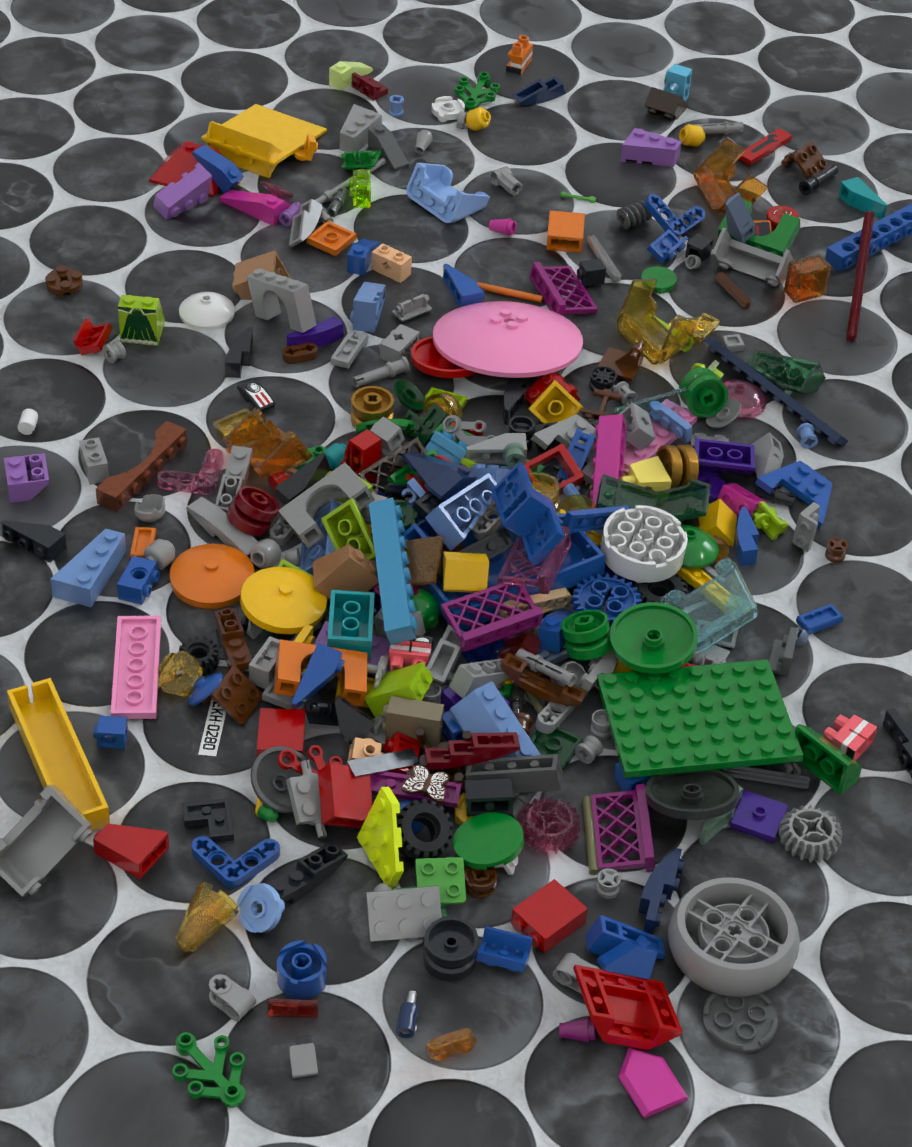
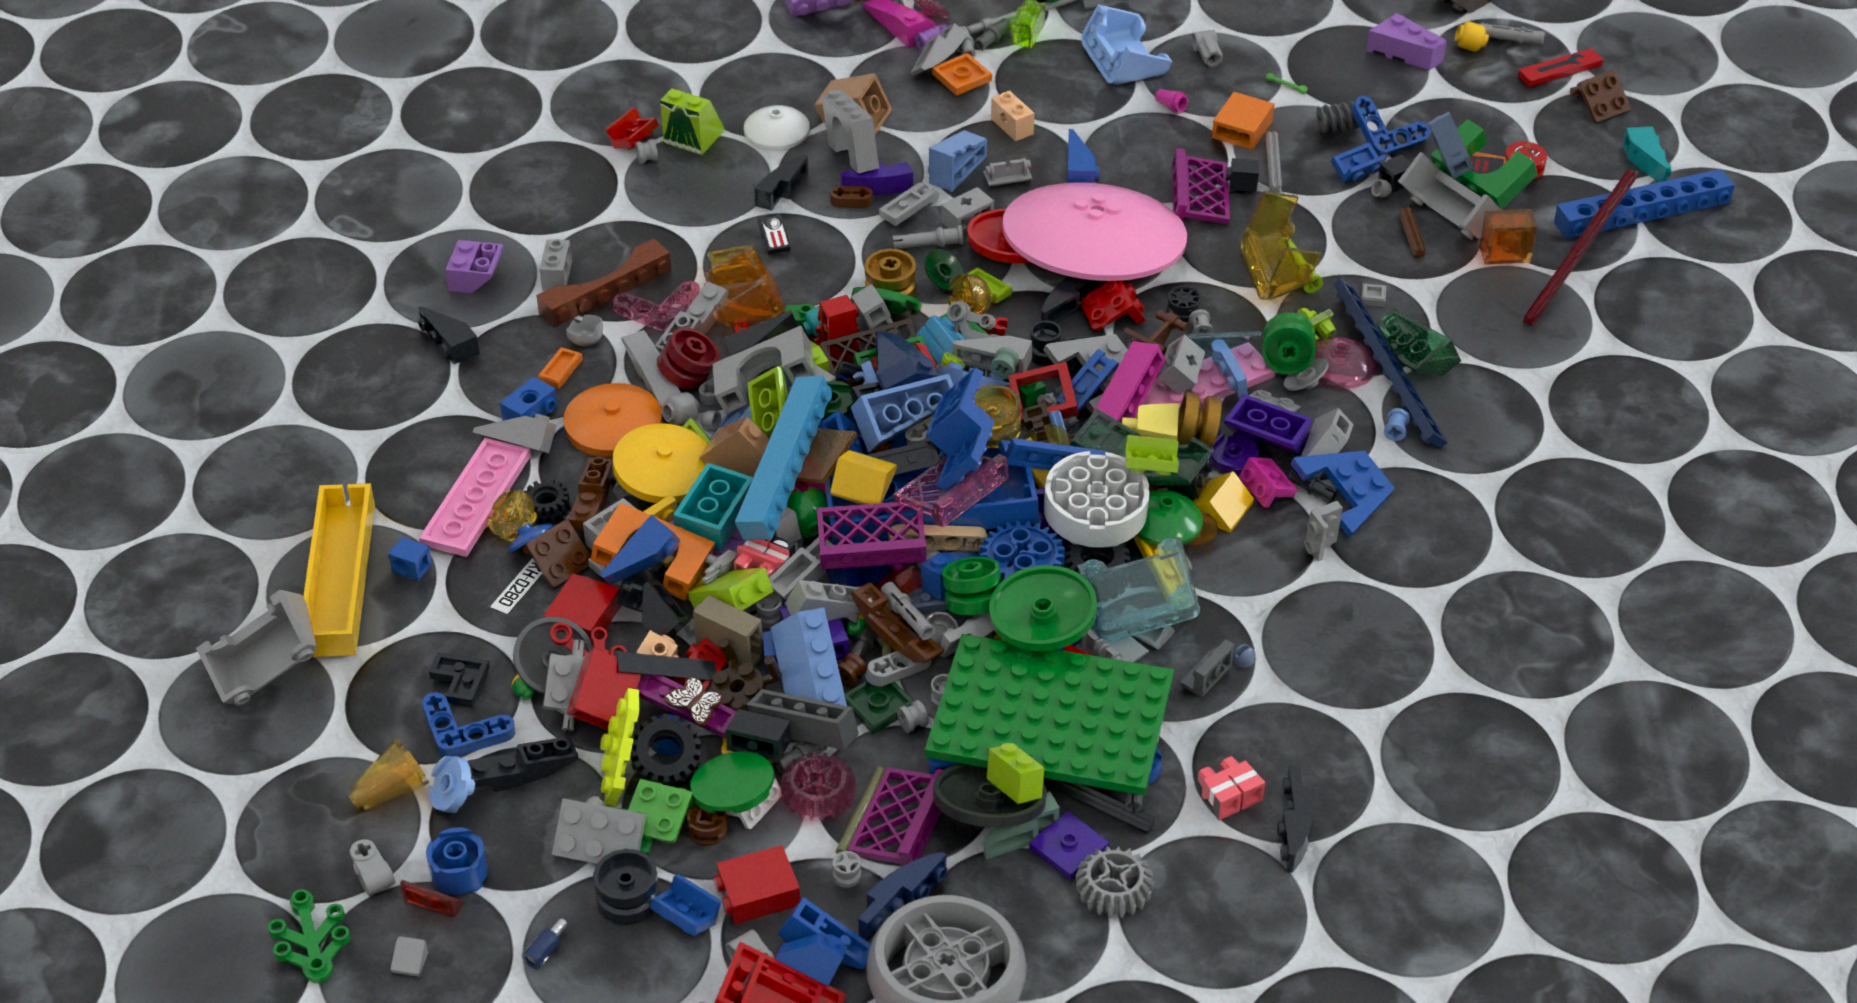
camera: 25 degrees right, 0 degrees up
white piece [18,409,38,435] -> none
reddish brown plate [45,265,83,296] -> none
medium blue wedge [50,529,126,607] -> none
red slope [93,823,169,879] -> none
light grey head [144,539,175,570] -> none
blue slope [347,239,381,276] -> none
dark green plate [402,403,449,446] -> none
dark red slope [424,732,520,770] -> none
clear orange plate [426,1028,477,1061] -> none
orange bar [477,282,543,303] -> none
yellow slope [528,380,583,424] -> none
reddish brown plate [597,340,644,381] -> none
green tile [641,266,677,293] -> none
clear yellow plate [669,313,719,344] -> none
clear orange windscreen [694,137,768,212] -> none
blue slope [735,507,759,566] -> none
lime hips [752,501,789,540] -> none
green slope [795,724,862,795] -> none
blue plate [796,603,844,635] -> none
black pin [799,164,838,195] -> none
reddish brown wheel [825,537,848,563] -> none
none -> light grey slope [473,413,557,454]
none -> lime brick [987,743,1044,804]
none -> dark brown plate [1021,403,1051,442]
none -> lime bracket [1124,435,1179,475]

